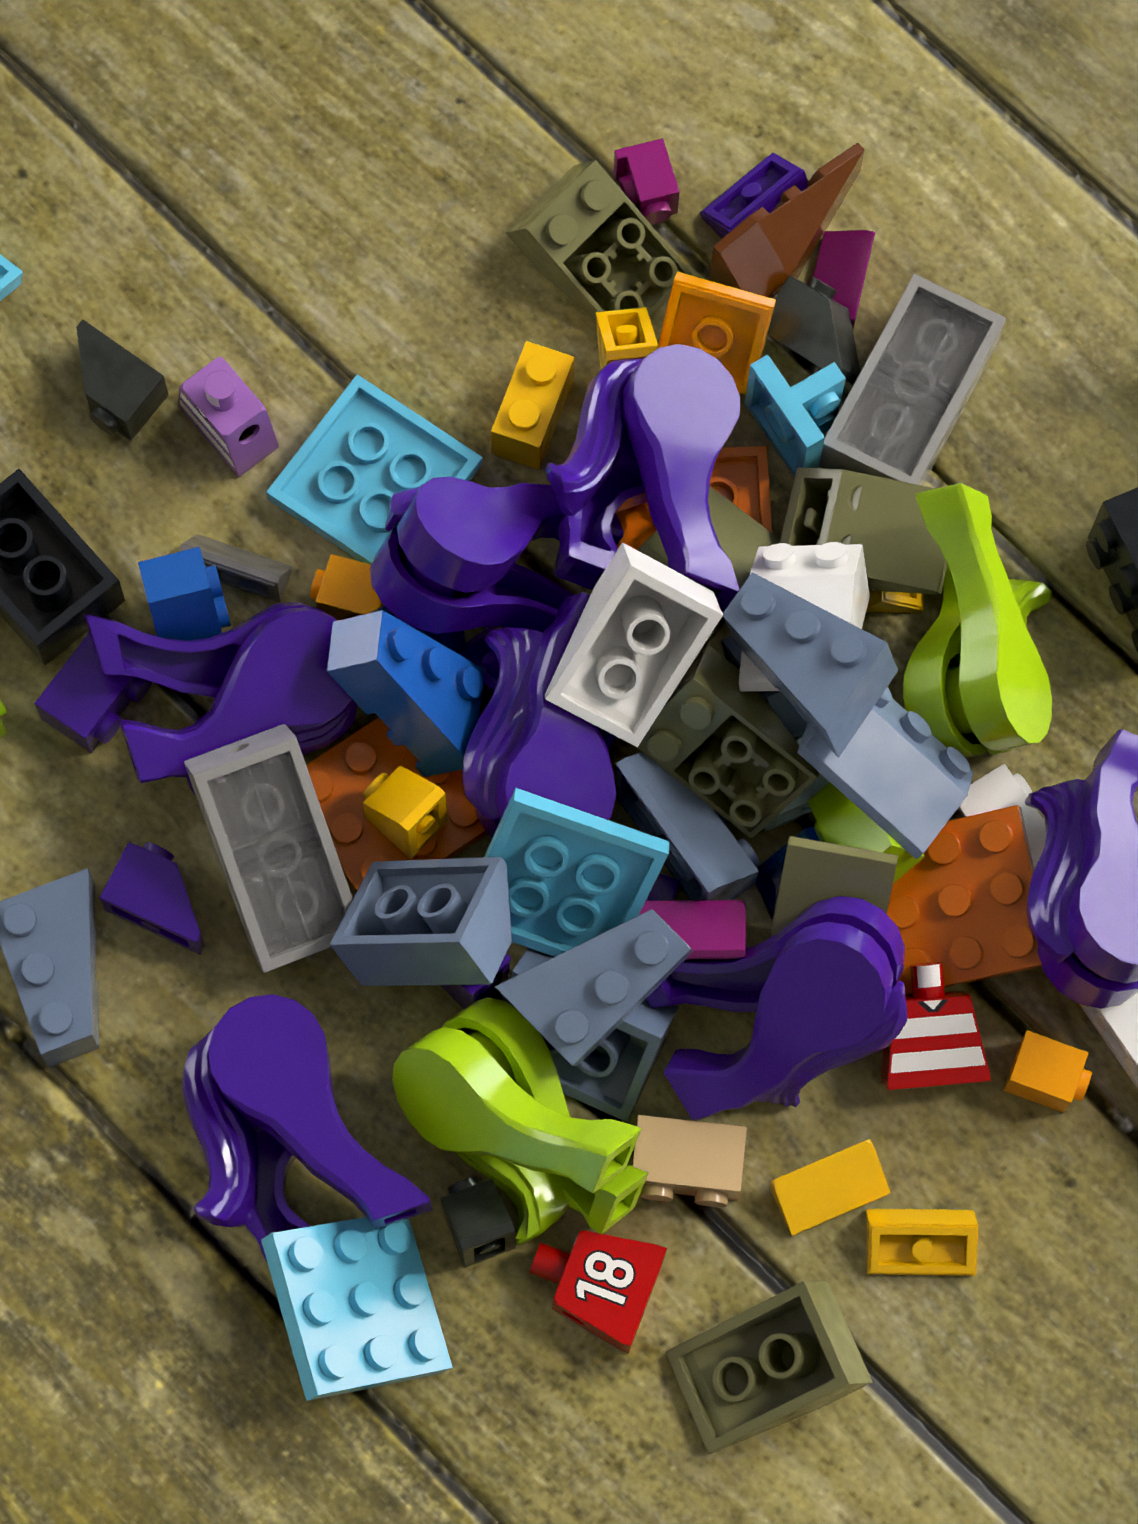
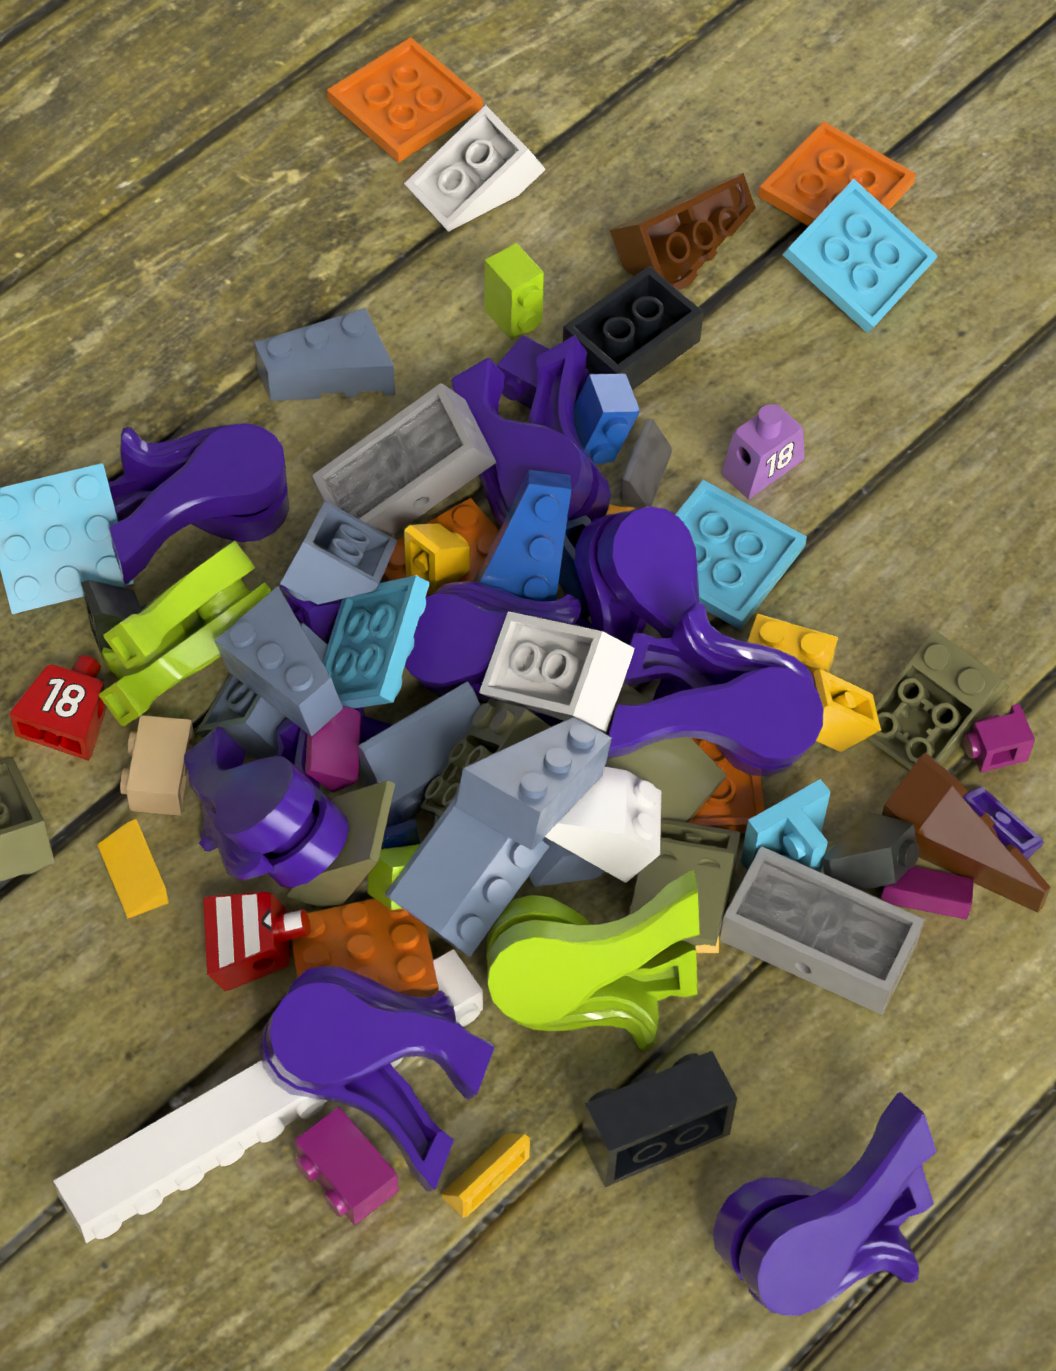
camera: 90 degrees right, 15 degrees down
pearl dark grey slope [76,319,169,441] -> none
dark purple slope [99,842,205,955] -> none
light orange tile [658,271,776,395] -> none
yellow slope [866,1208,979,1276] -> none
light orange brick [1003,1030,1092,1113] -> none

